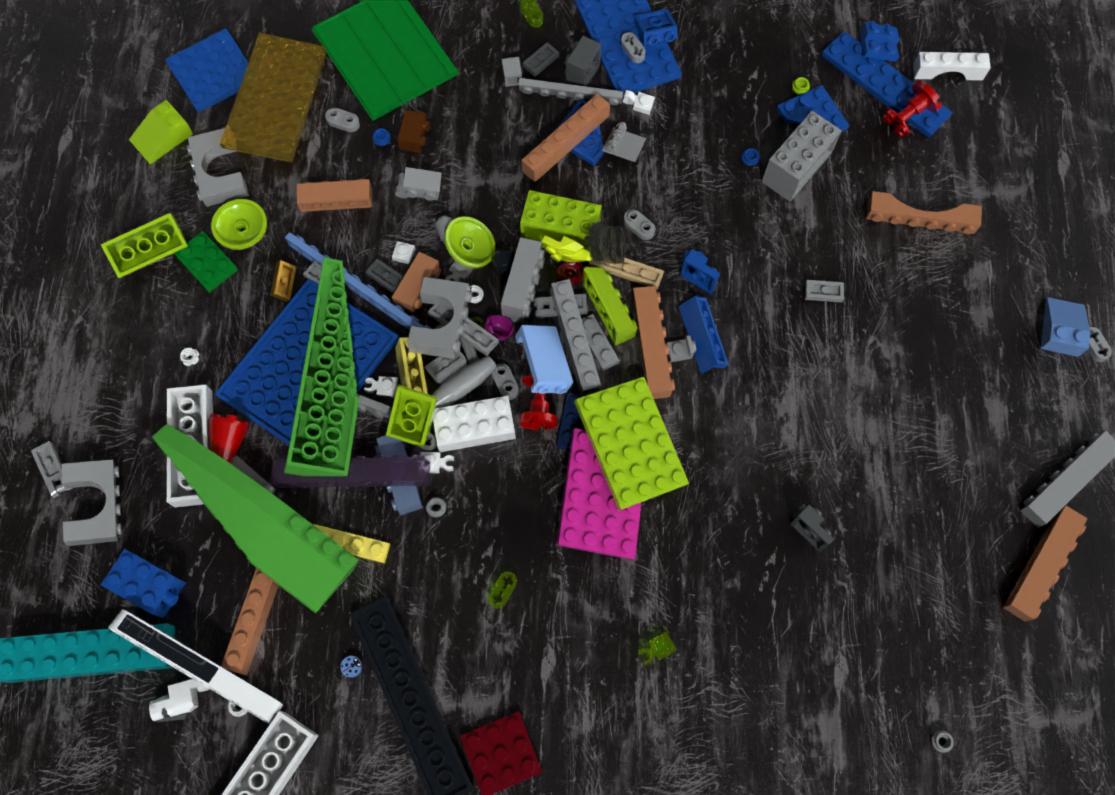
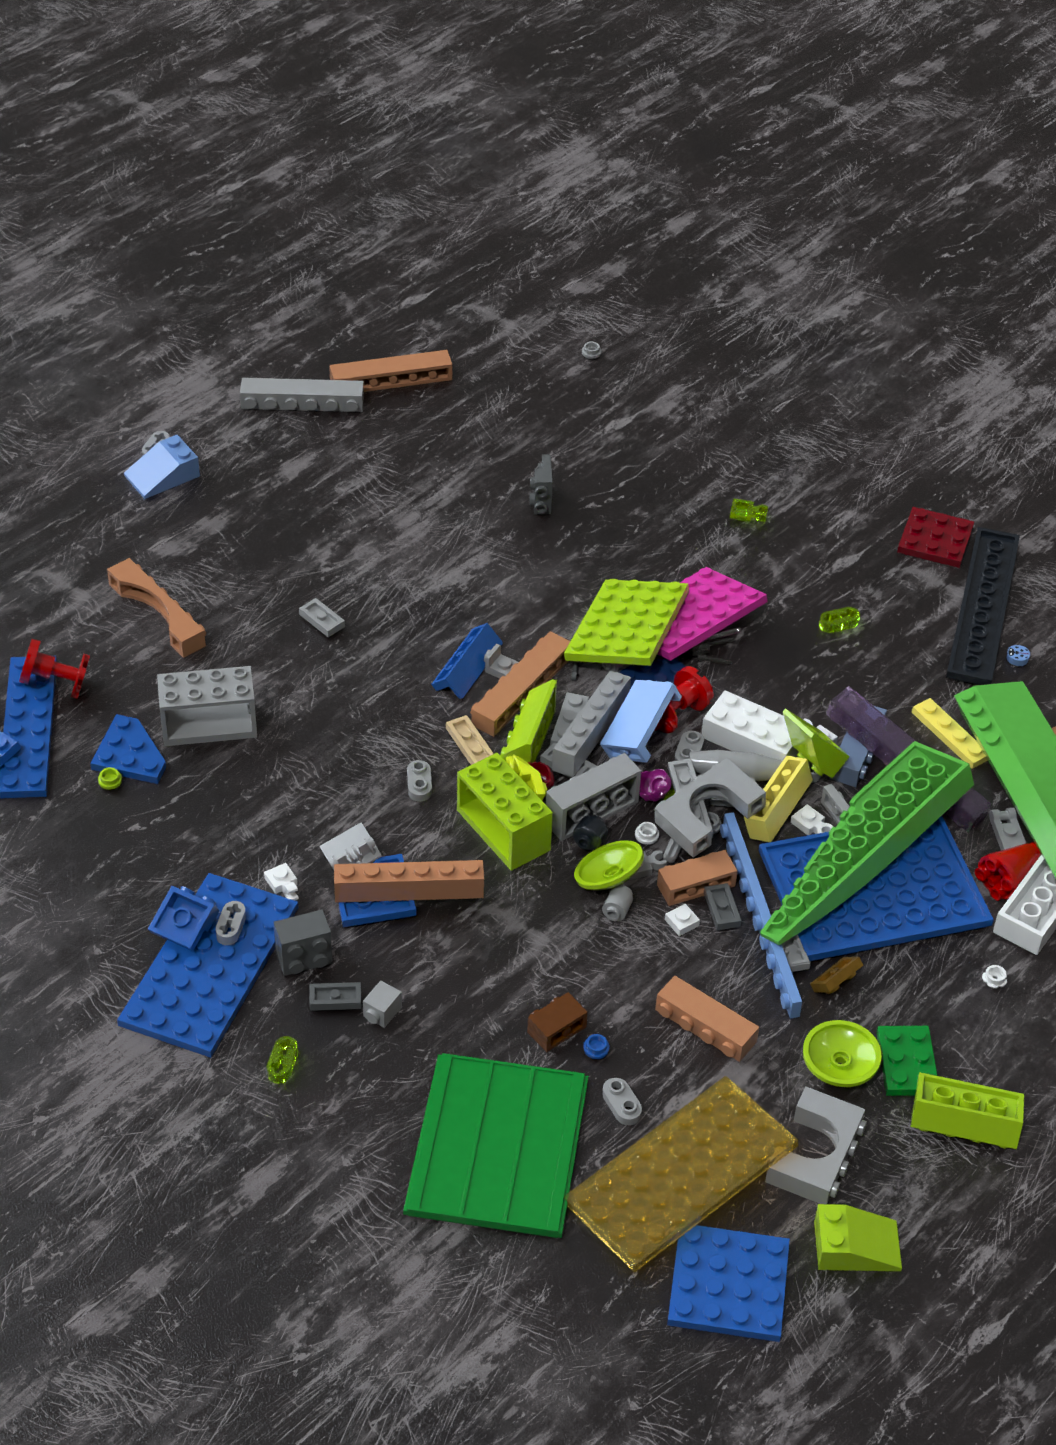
camera: 140 degrees left, 25 degrees down
light grey hinge [395,167,442,201] -> none
light grey plate [518,78,623,105] -> none
clear smoke plate [584,222,631,264] -> none
blue plate [680,249,720,295] -> none
blue plate [742,148,760,166] -> none

